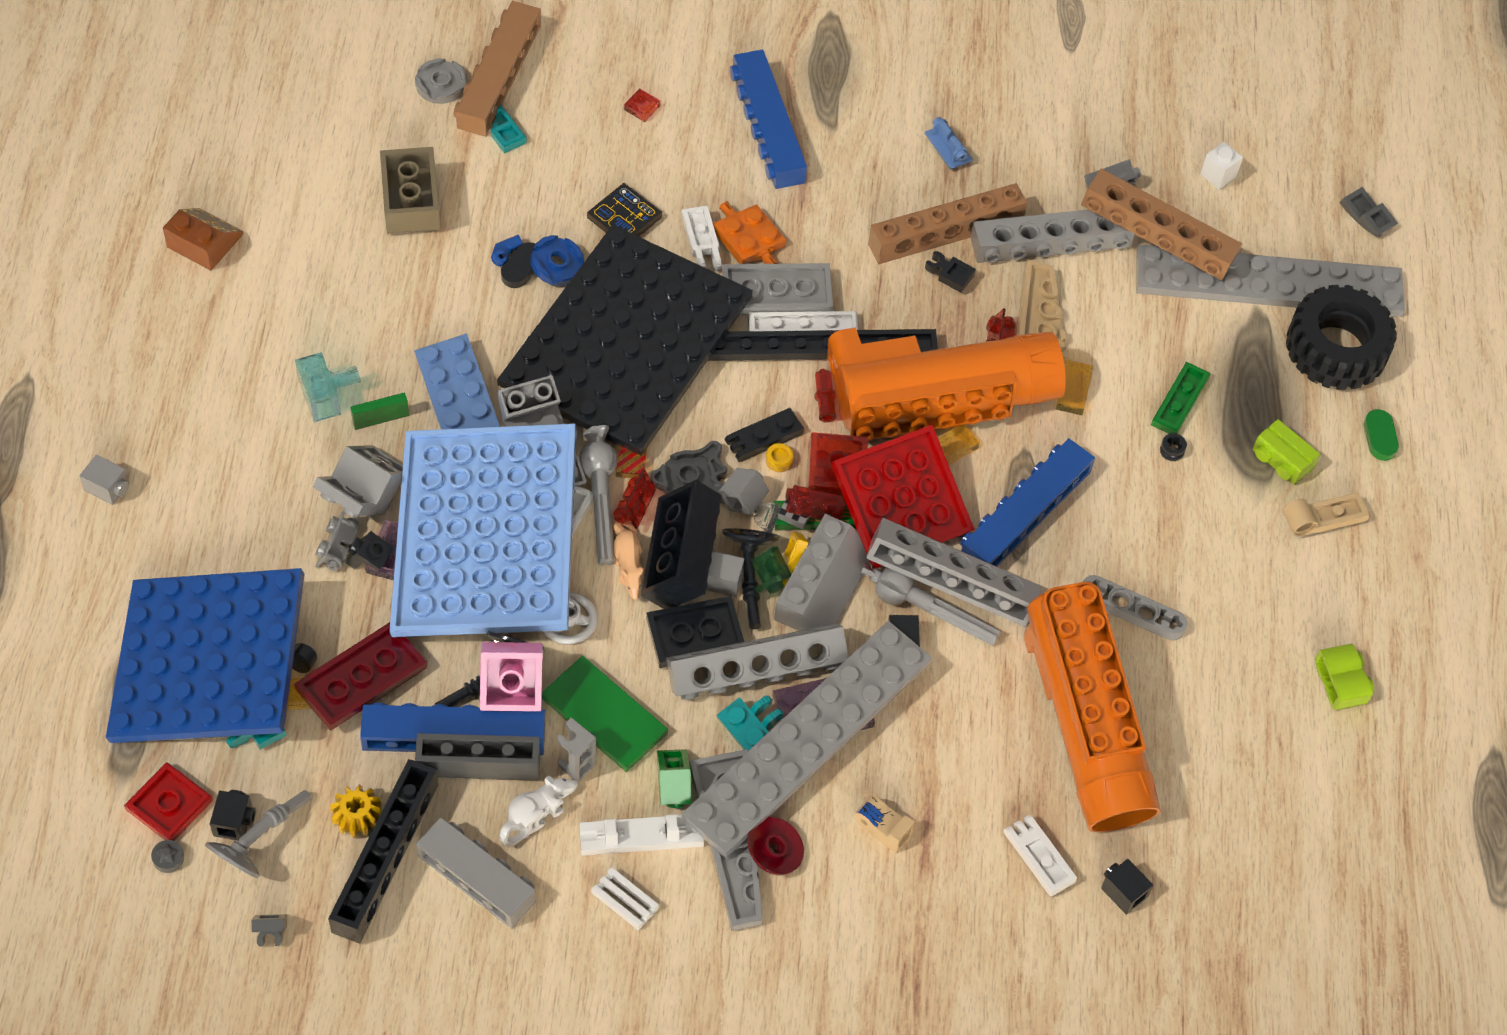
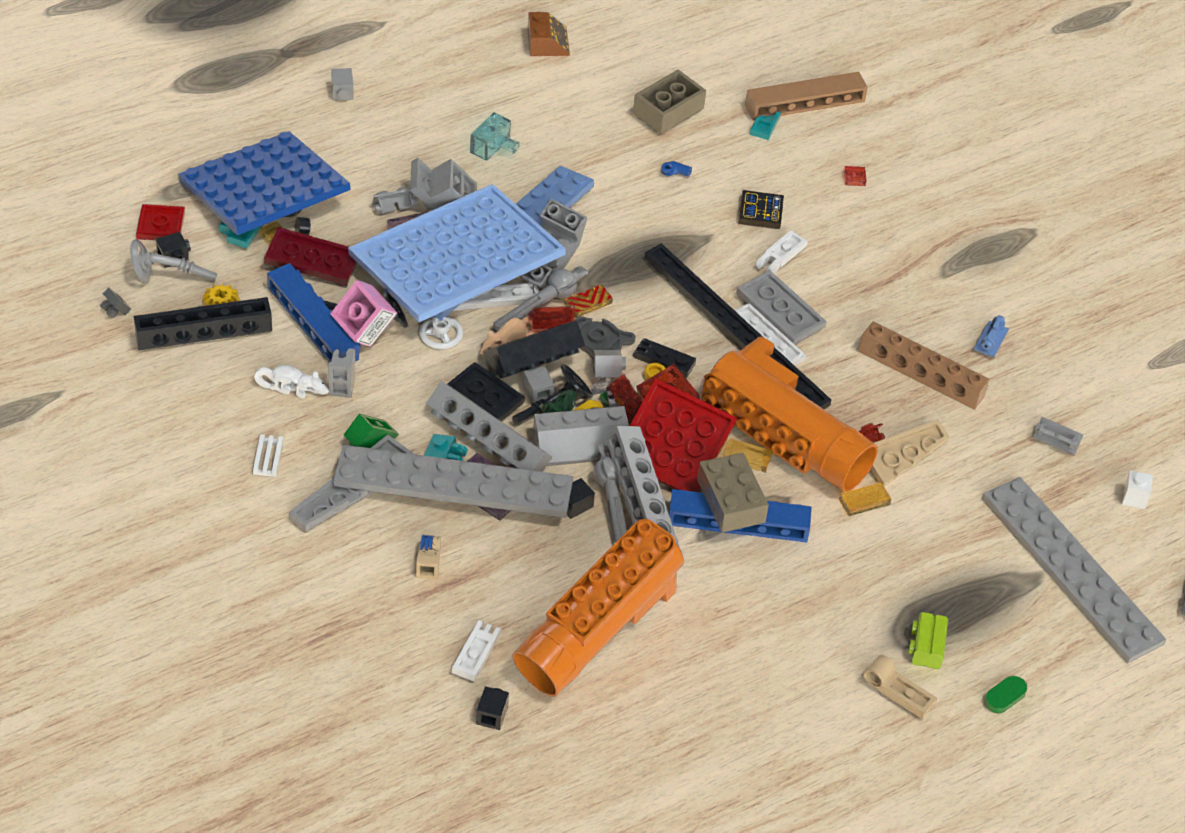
camera: 55 degrees right, 10 degrees down
dark grey tile [151,840,184,873] -> none
black bracket [345,531,394,570] -> none
green tile [350,393,409,430] -> none
light grey tile [415,58,467,104] -> none
dark grey brick [415,733,540,780] -> none
light grey brick [416,818,536,929] -> none
black plate [497,224,753,456] -> none
black tile [501,242,535,288] -> none
blue tile [530,235,584,286] -> none
green tile [542,655,668,772] -> none
white hinge [579,814,704,856] -> none
orange plate [713,201,787,264] -> none
blue brick [730,49,807,189] -> none
dark red dish [747,817,804,876] -> none
black plate [925,251,976,293] -> none
light grey brick [970,209,1135,263] -> none
medium nougat brick [1081,169,1243,280] -> none
light grey beam [1083,575,1187,640] -> none
green tile [1151,362,1211,434] -> none
black bush [1160,433,1187,461] -> none
black tyre [1286,284,1397,390] -> none
lime brick [1314,643,1374,710] -> none
none -> dark tan brick [697,452,769,533]

